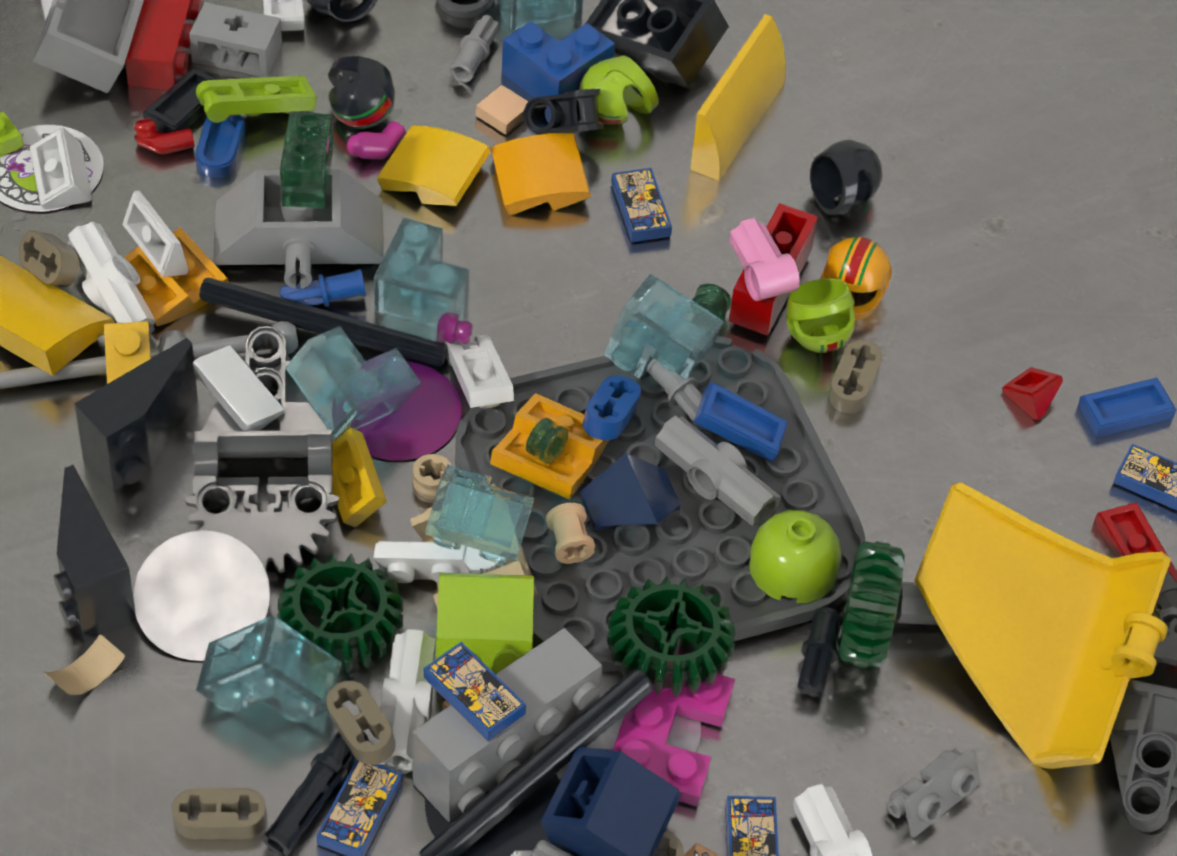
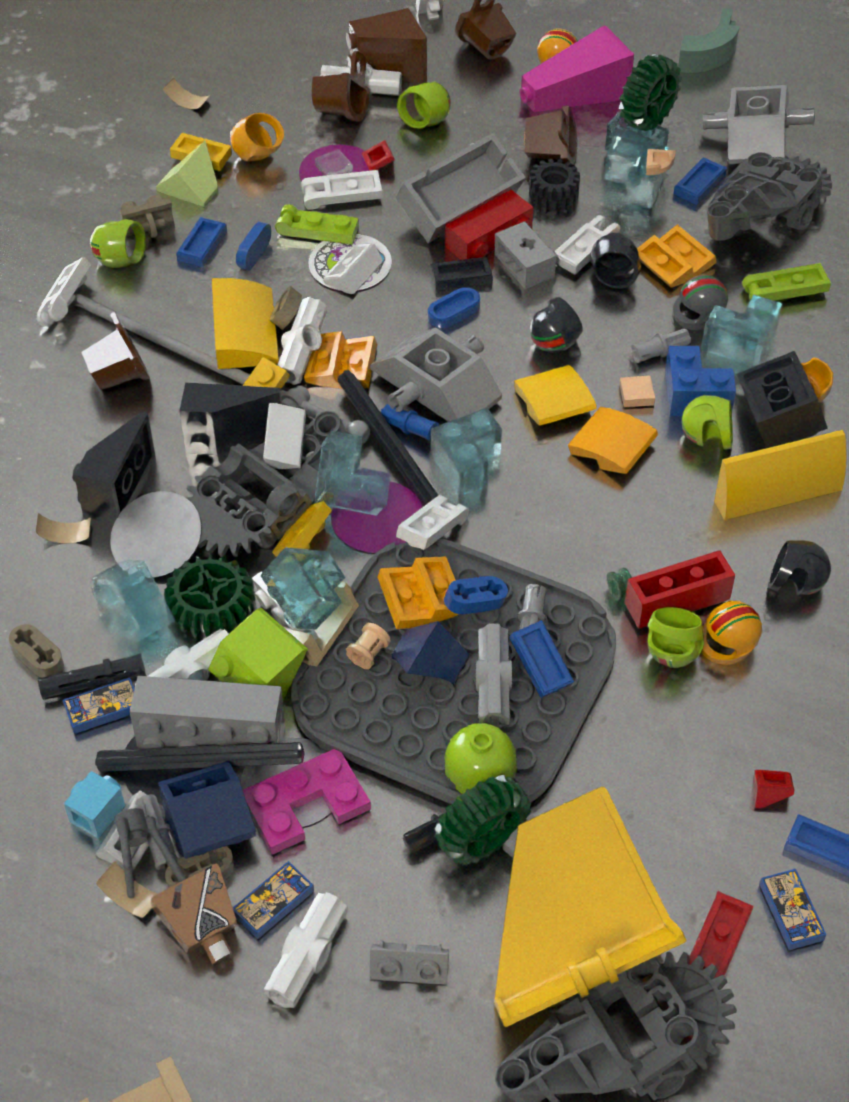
camera: 50 degrees right, 0 degrees up
white slope [122,191,188,277] -> none
red arm [134,119,195,155] -> none
lime plate [196,75,317,123] -> none
clear green brick [280,111,333,209] -> none
dark tan beam [326,681,396,765] -> none
dark pink arm [347,121,406,160] -> none
tan bush [412,454,453,499] -> none
tile [423,642,526,741] -> none
magenta arm [437,312,473,344] -> none
black piece [523,88,604,133] -> none
clear green bush [526,418,568,464] -> none
clear light blue brick [604,274,724,379] -> none
dark green gear [607,576,735,697] -> none
tile [611,168,672,242] -> none
bright pink piece [729,218,800,301] -> none
dark tan beam [828,340,882,414] -> none

